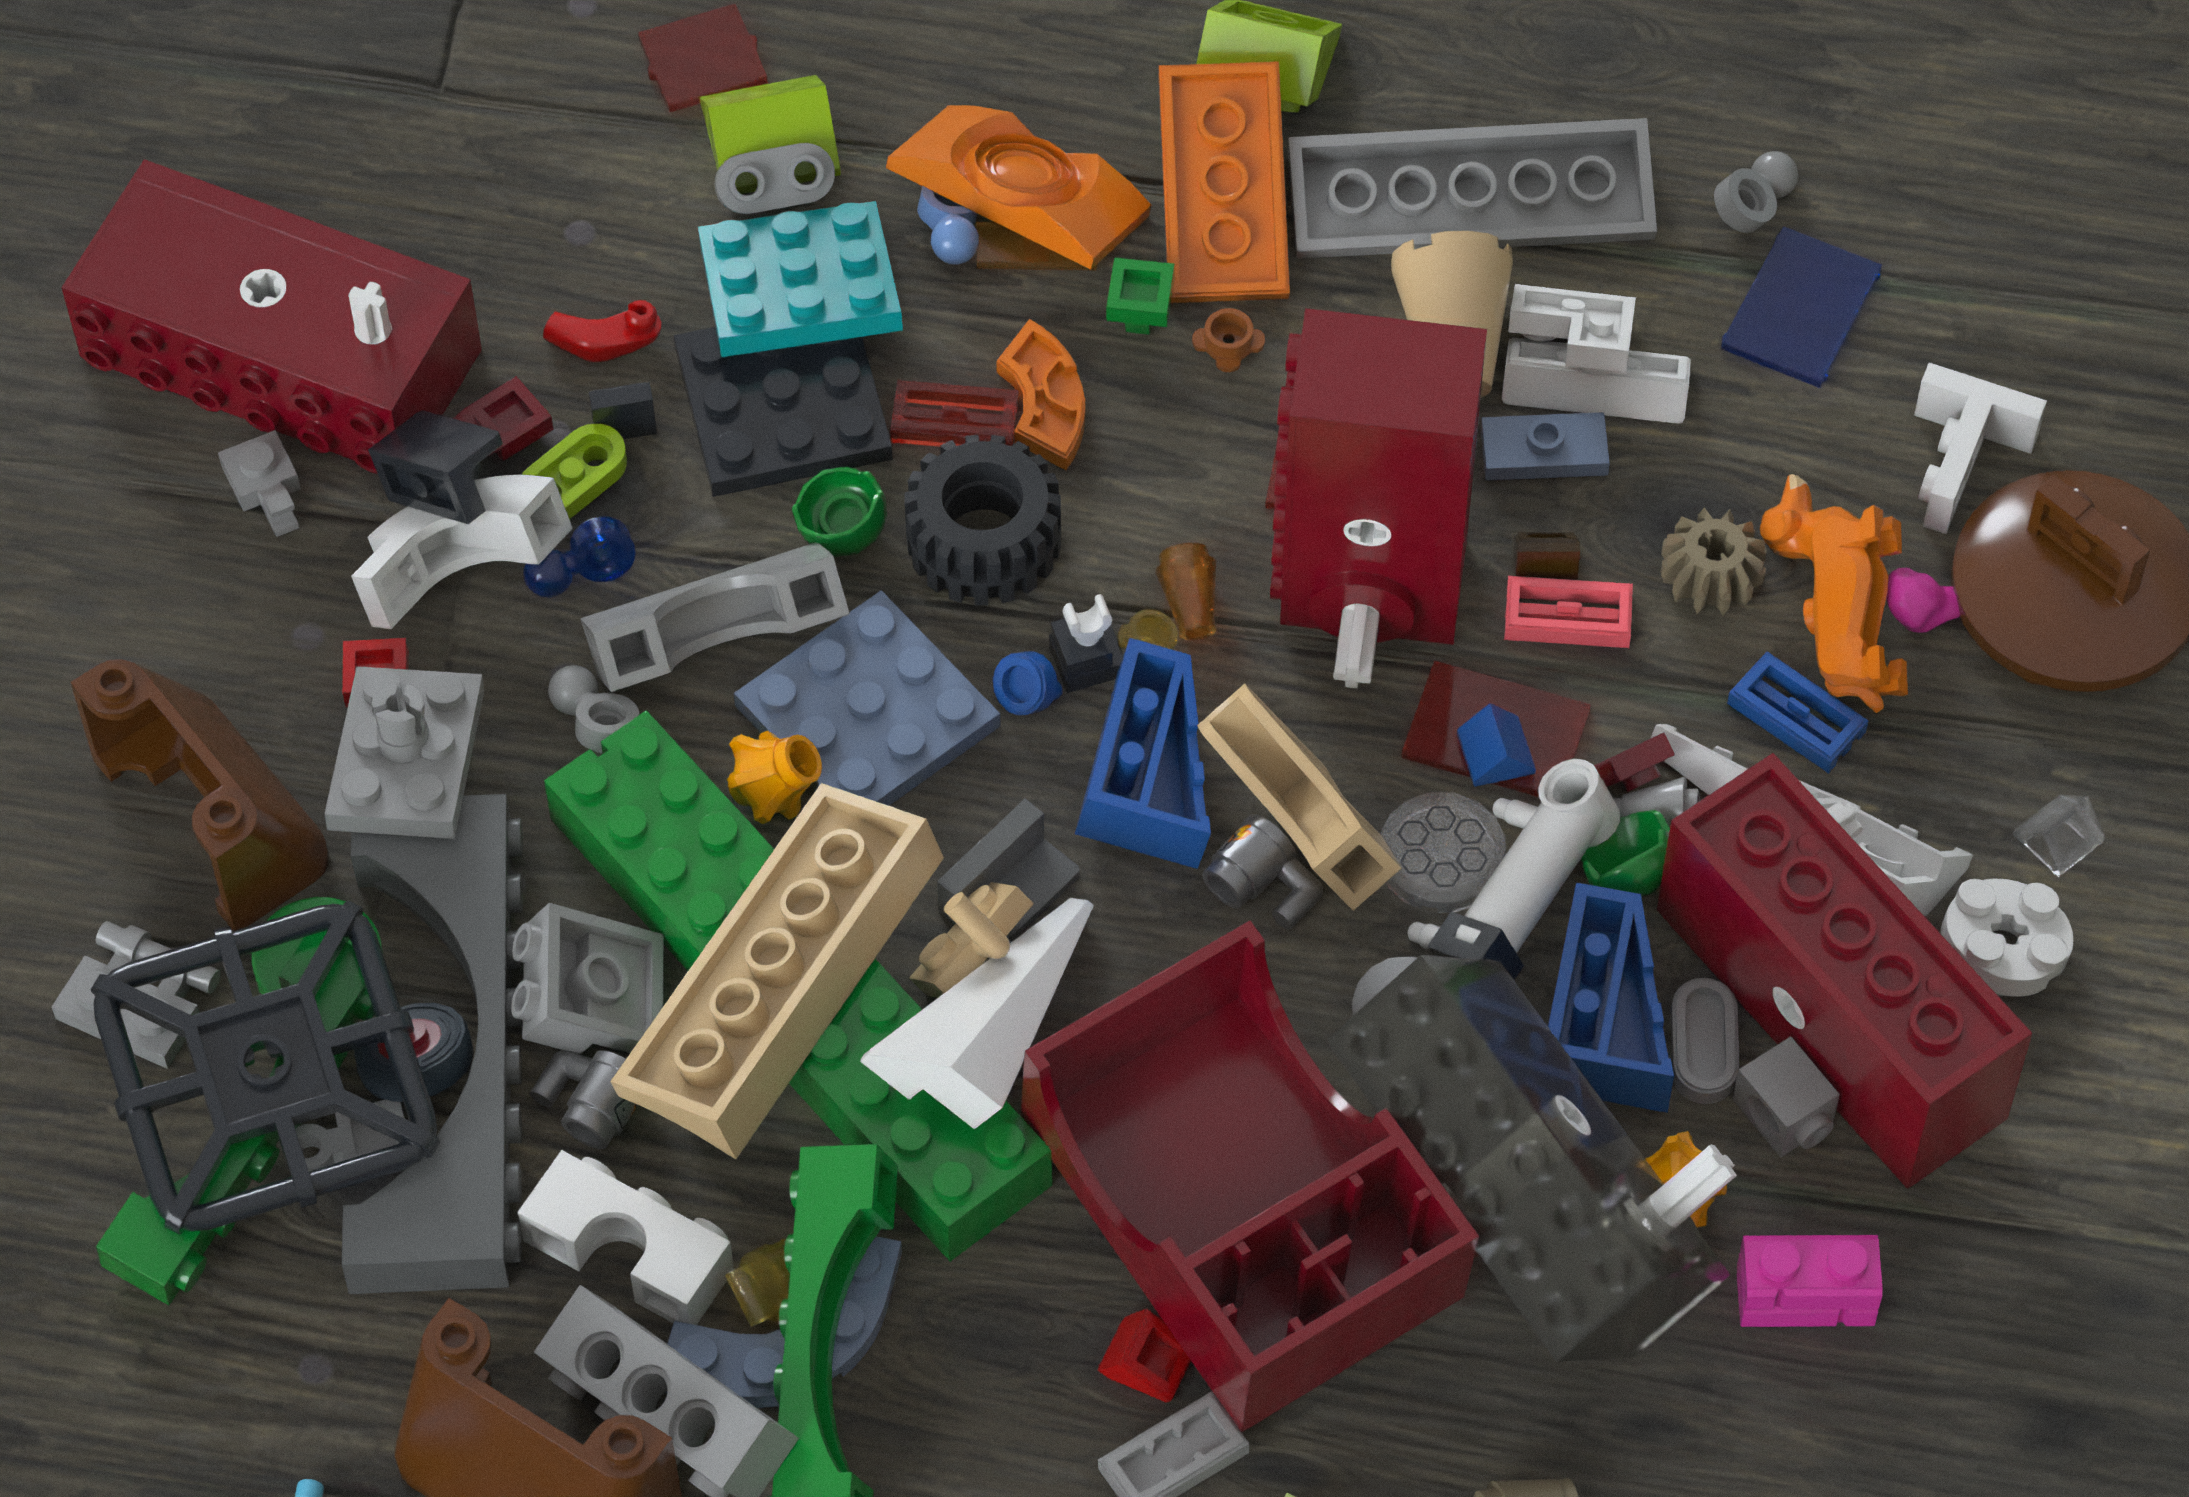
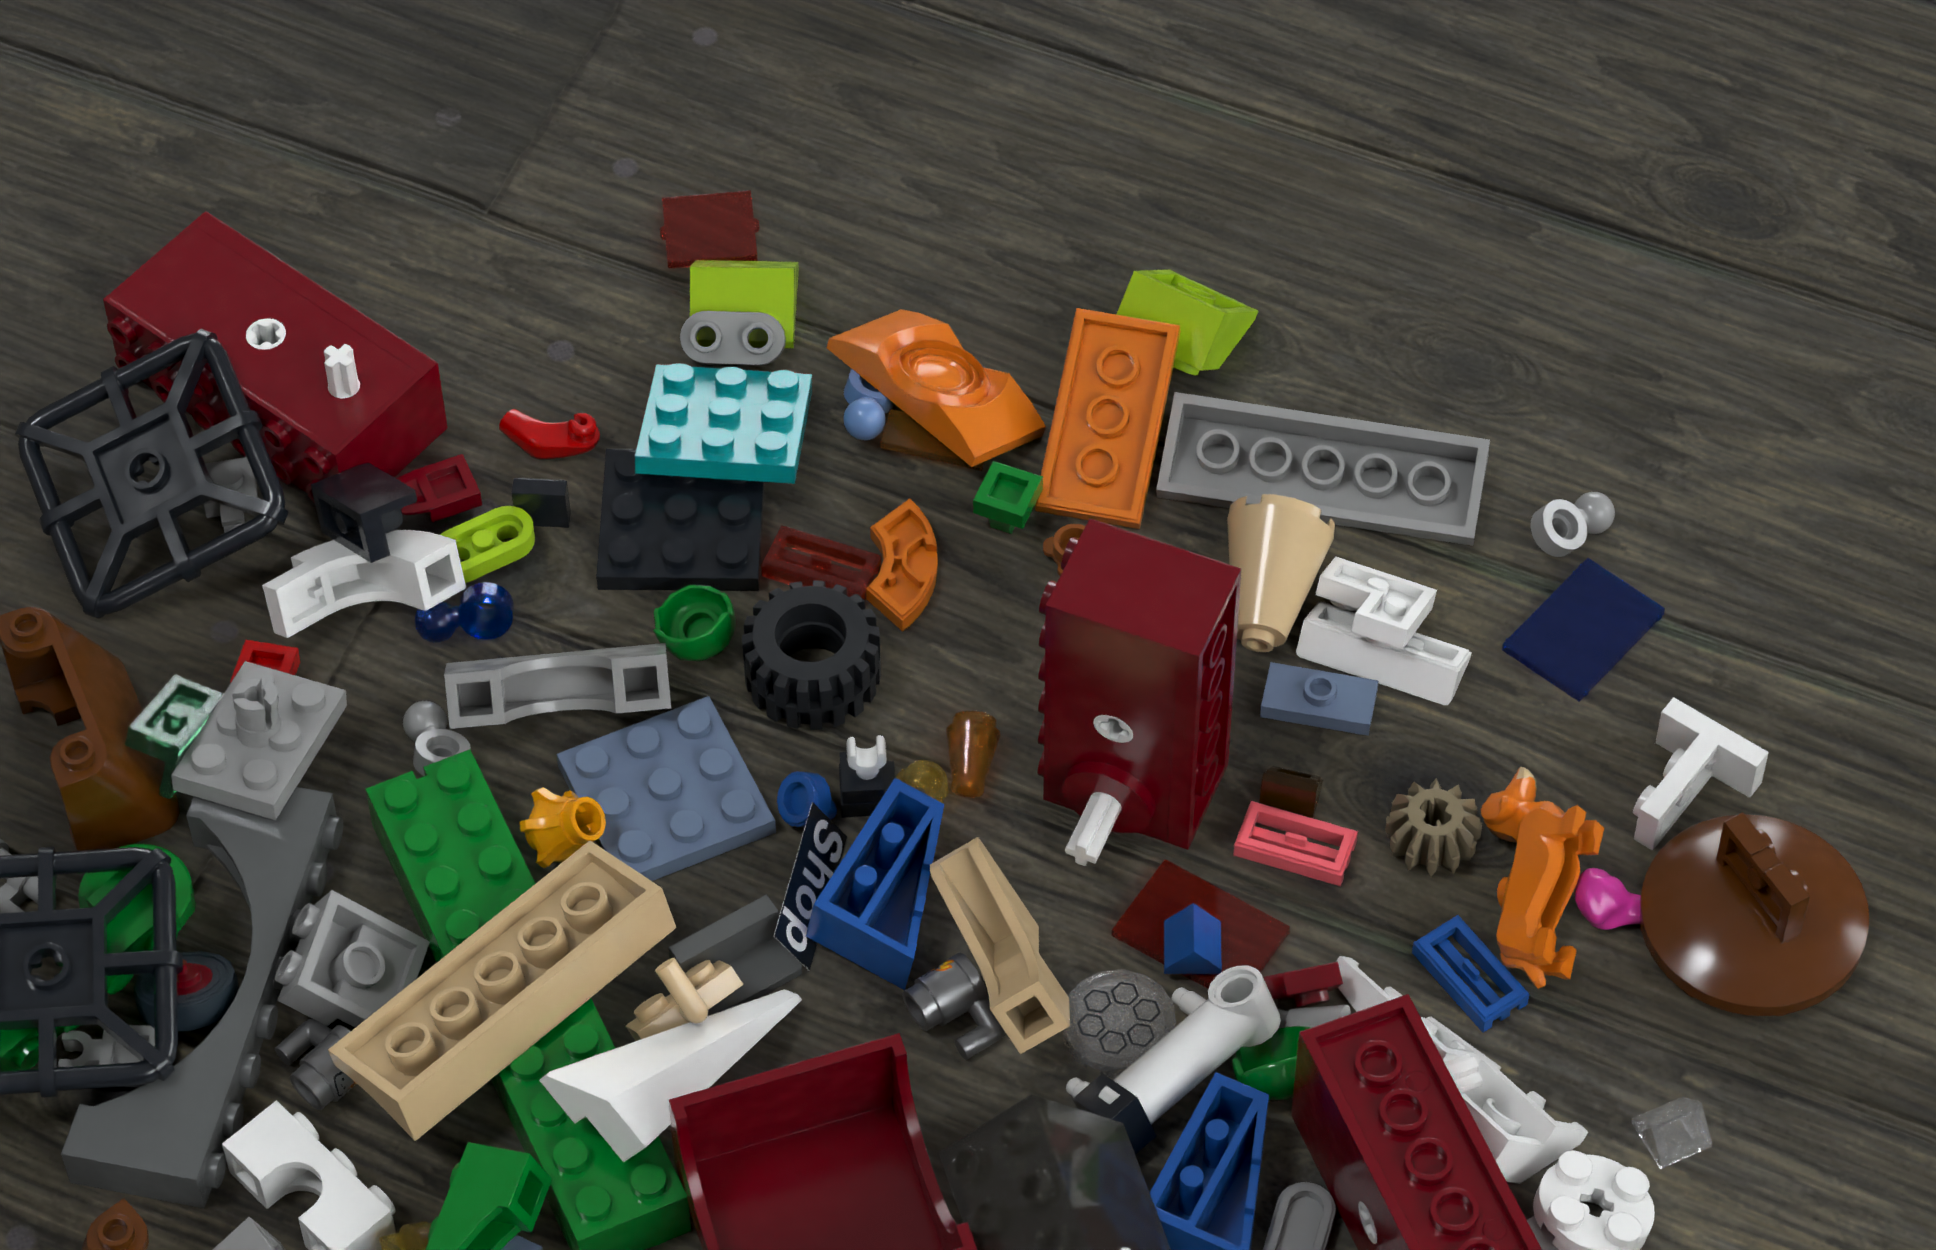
camera: 15 degrees right, 5 degrees down
none -> black plate [15,329,289,619]
none -> clear green panel [125,674,223,799]
none -> black sticker [774,802,847,971]

